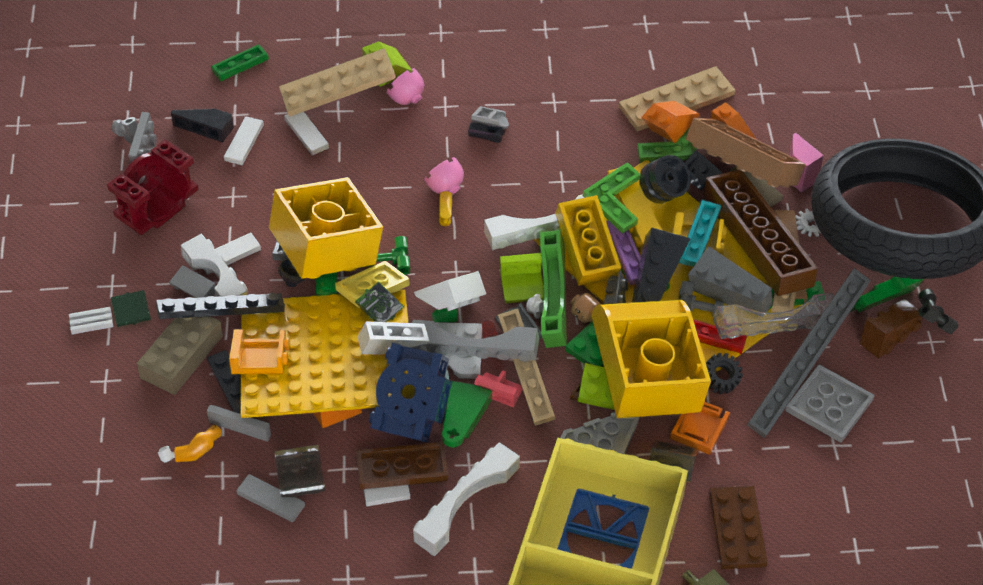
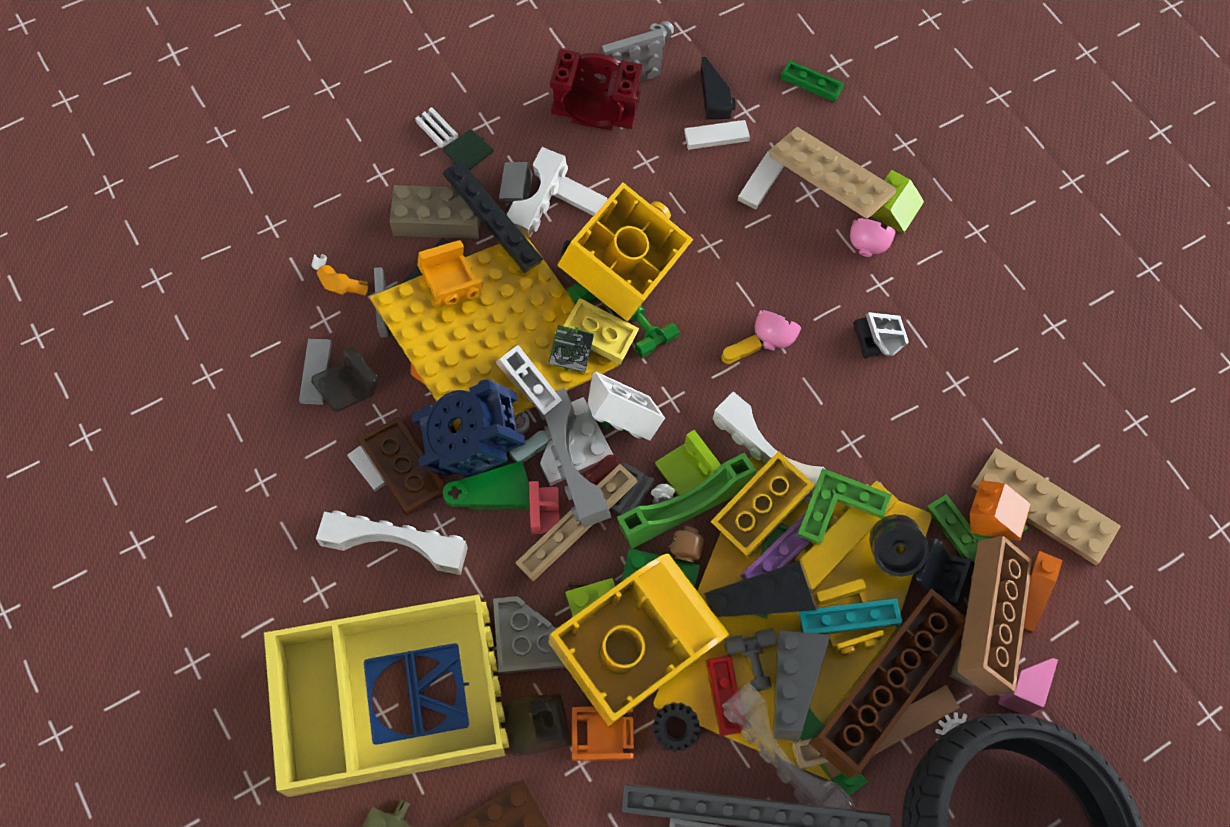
camera: 60 degrees right, 15 degrees up
dark grey hinge [604,271,628,304] -> none

